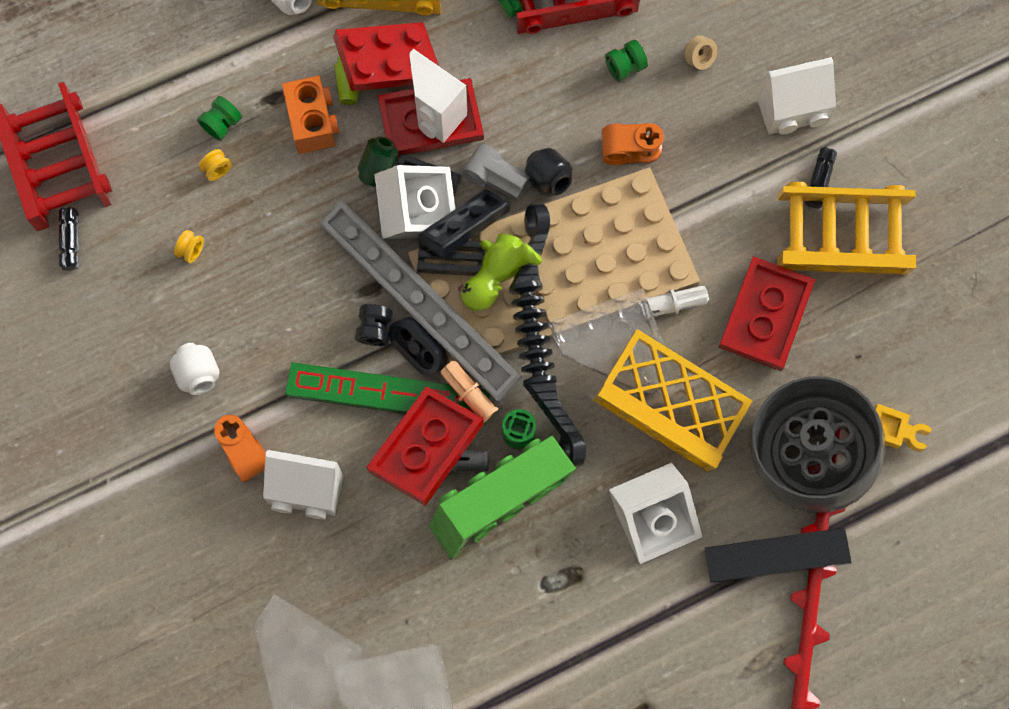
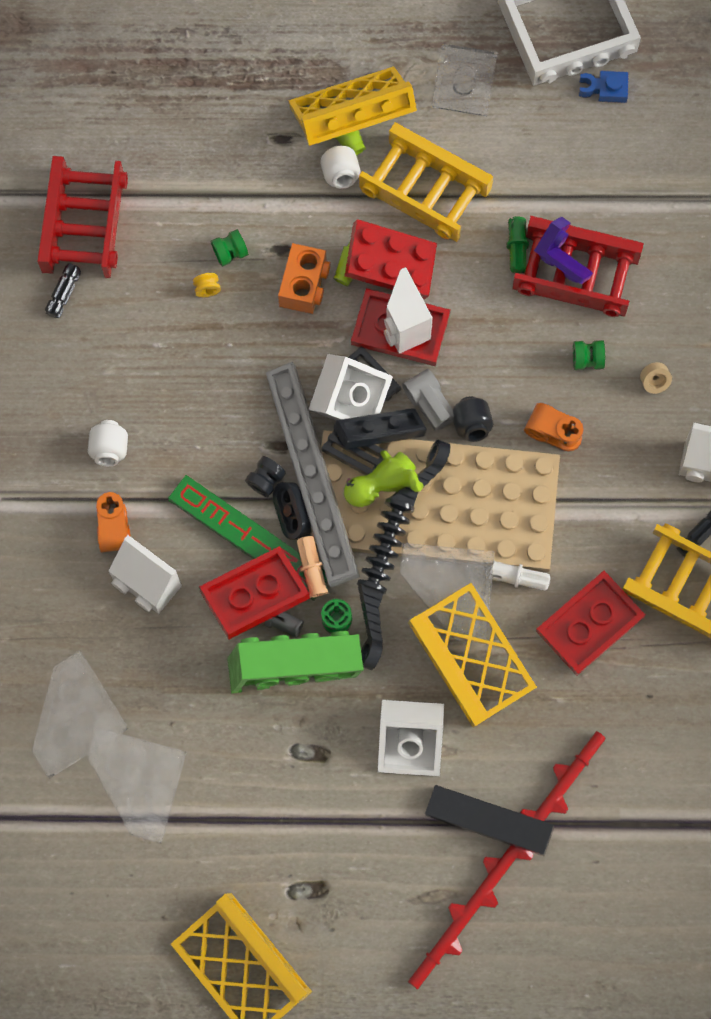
camera: 30 degrees right, 0 degrees up
yellow bush [174,230,204,263] -> none
dark green brick [358,136,398,187] -> none
dark grey wheel [751,376,886,513] -> none
yellow plate [874,404,932,452] -> none

